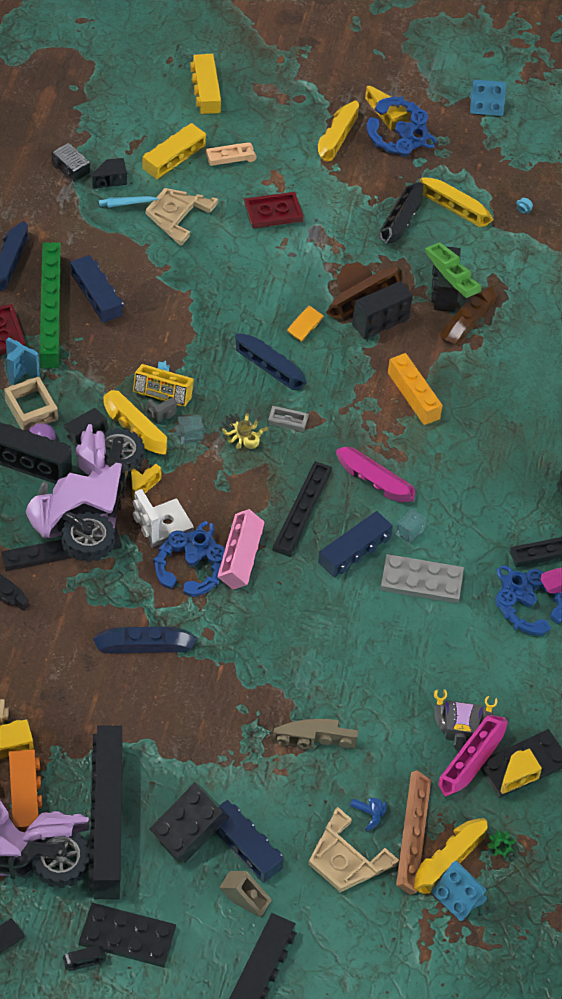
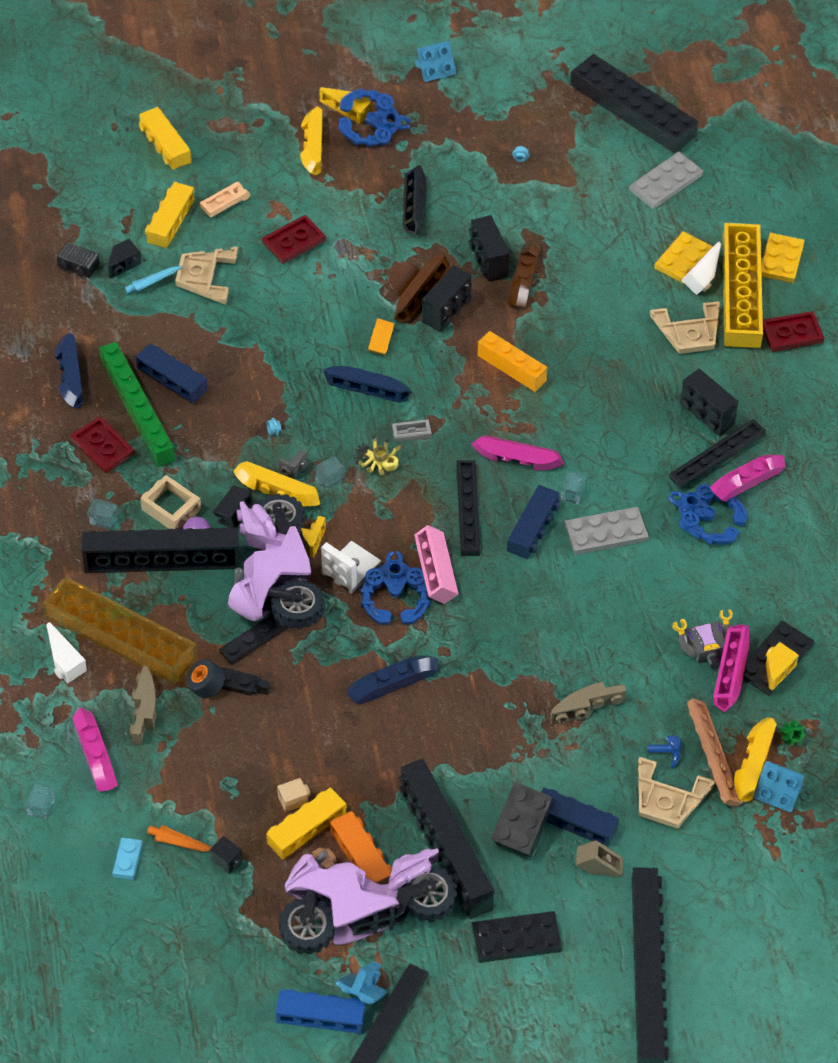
camera: 20 degrees left, 0 degrees up
dark azure bracket [6,338,40,385] -> none
black beam [63,946,106,971] -> none
brick [133,364,194,406] -> none
yellow brick [420,178,493,227] -> none
bright green slope [425,242,481,298] -> none

